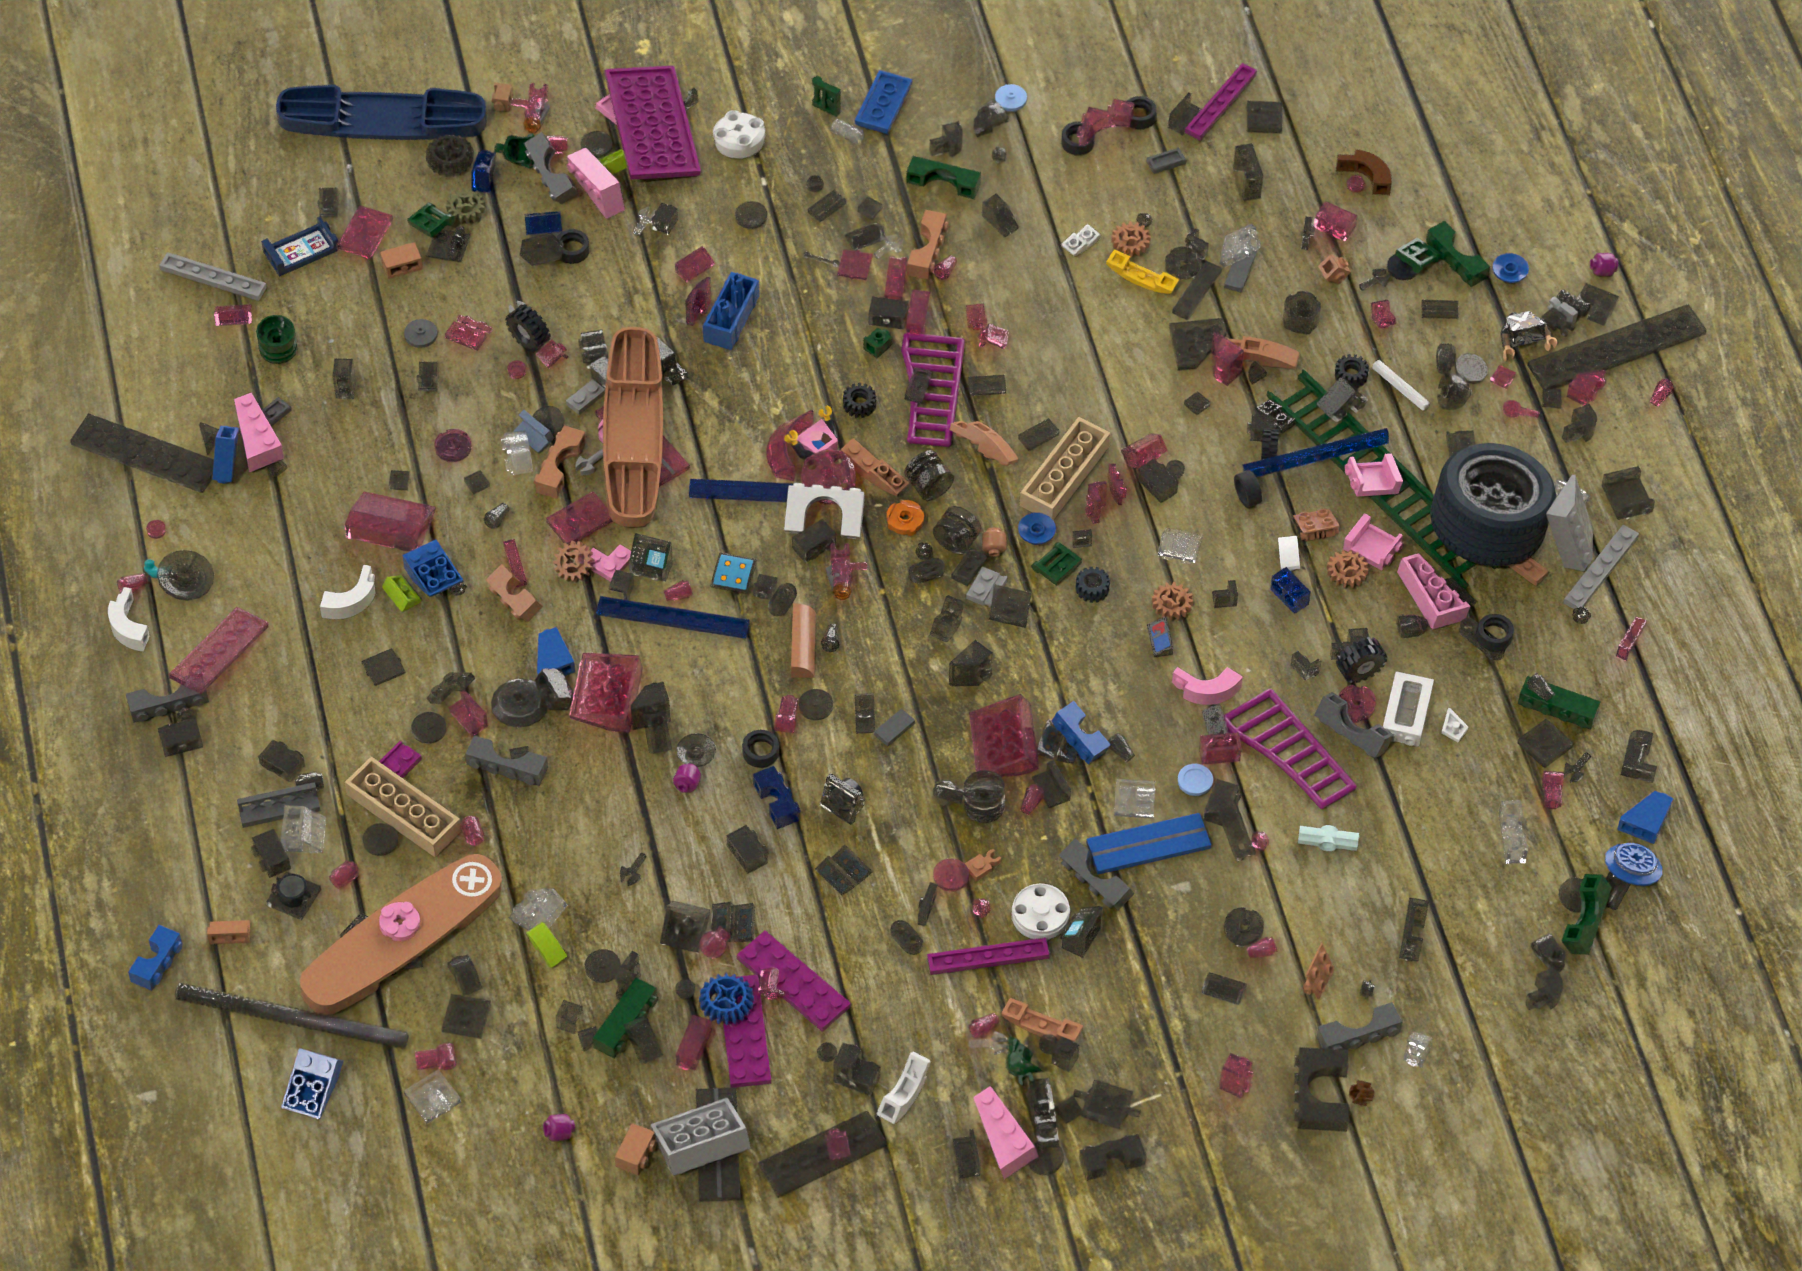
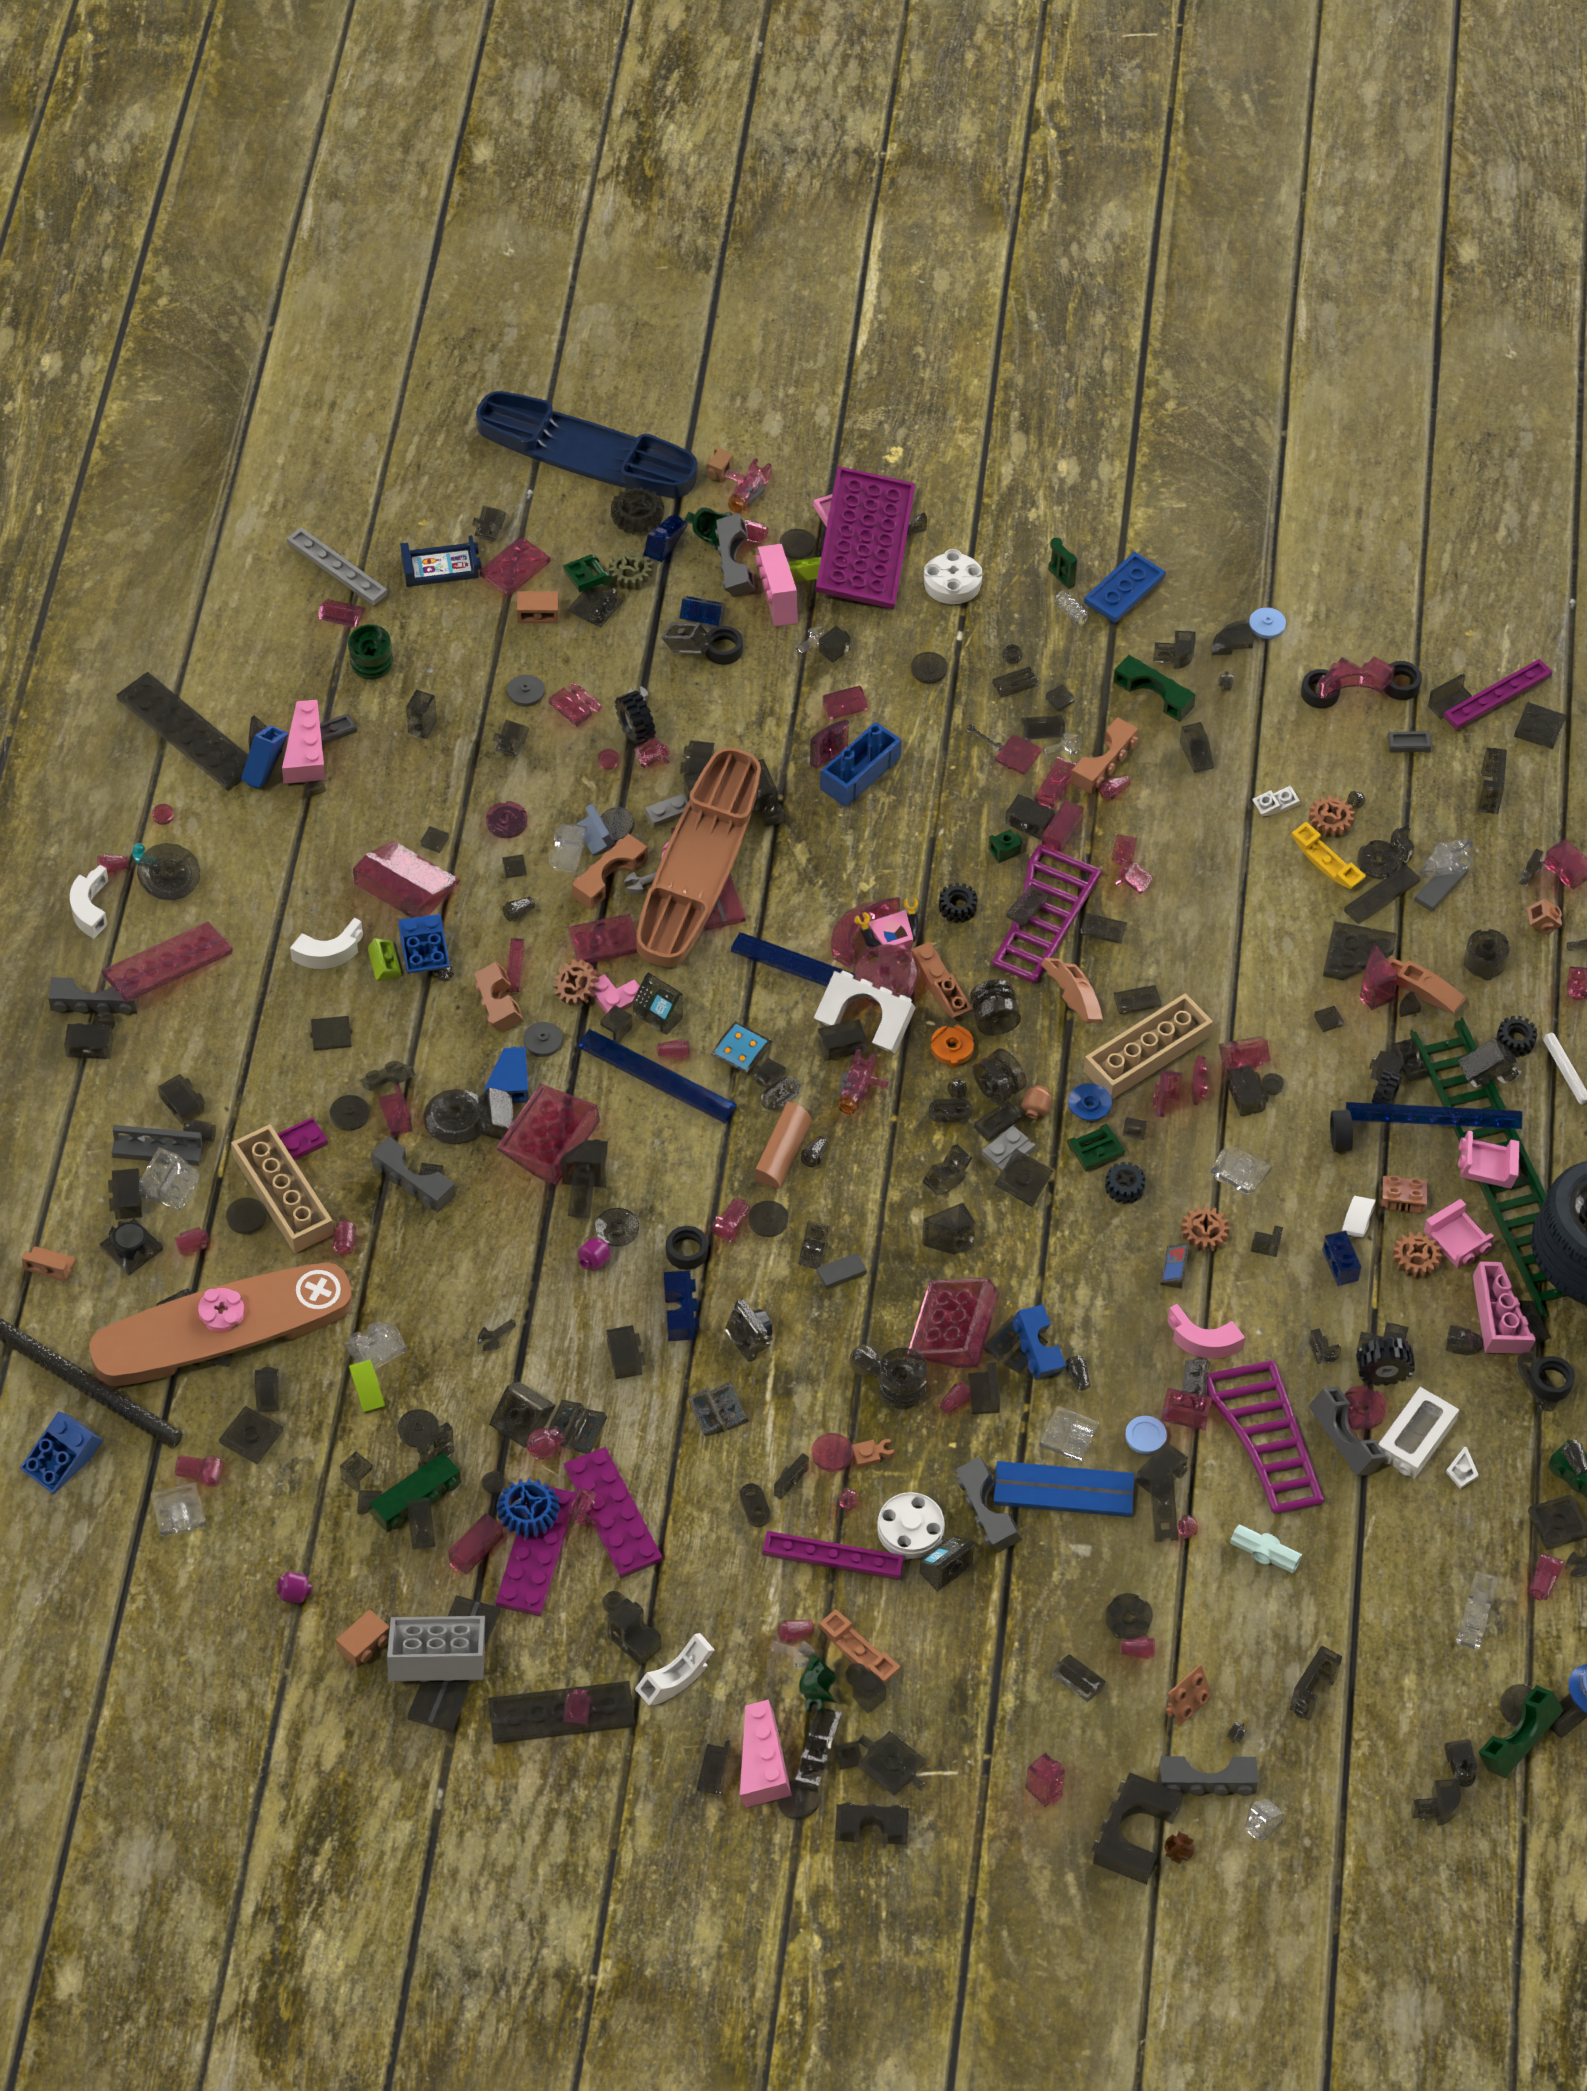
camera: 20 degrees right, 0 degrees up
none -> dark grey piece [524,1022,563,1057]

